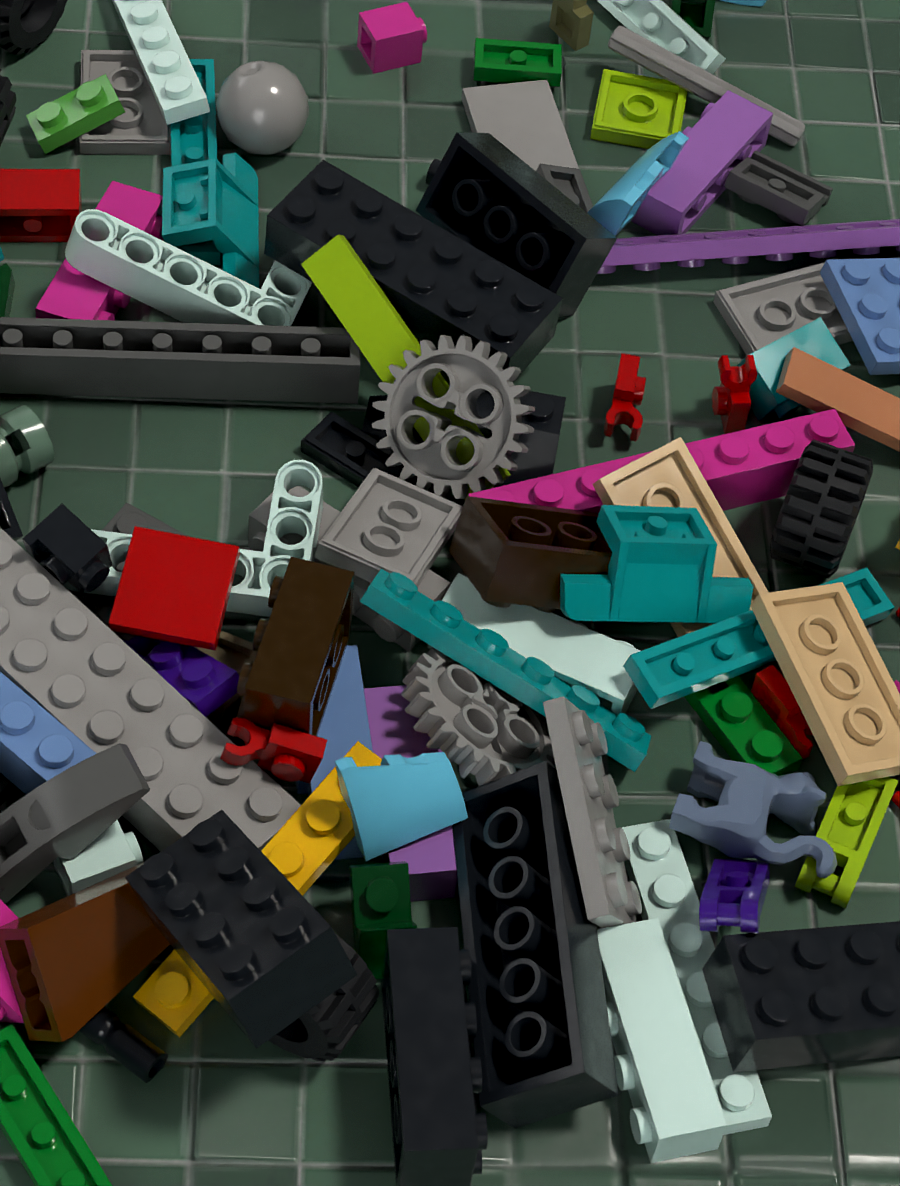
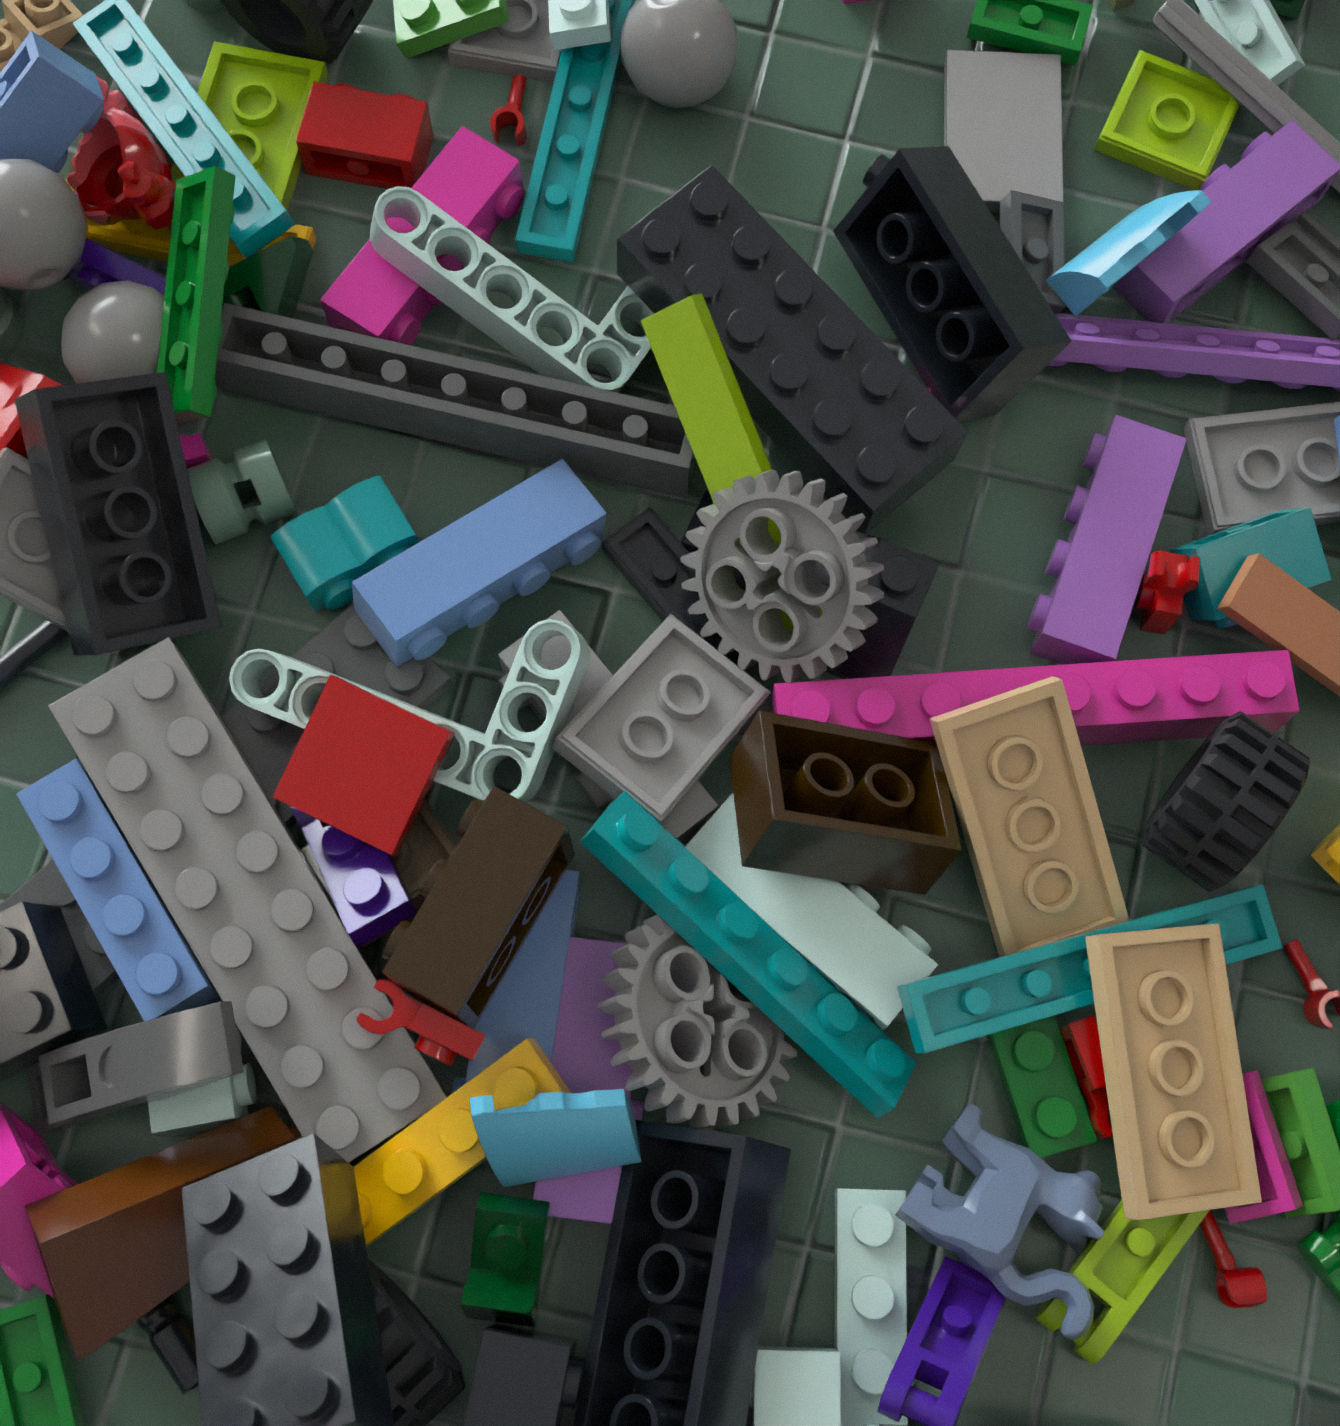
camera: 20 degrees right, 20 degrees up
black brick [22,503,112,594] -> none
teal plate [162,152,259,288] -> none
light grey plate [543,696,642,928] -> none
teal plate [560,505,754,623] -> none
red plate [604,353,646,442] -> none
none -> teal brick [270,475,419,611]
none -> medium blue brick [352,458,607,667]
none -> red hand [490,74,527,146]
none -> medium lavender brick [1026,415,1187,665]

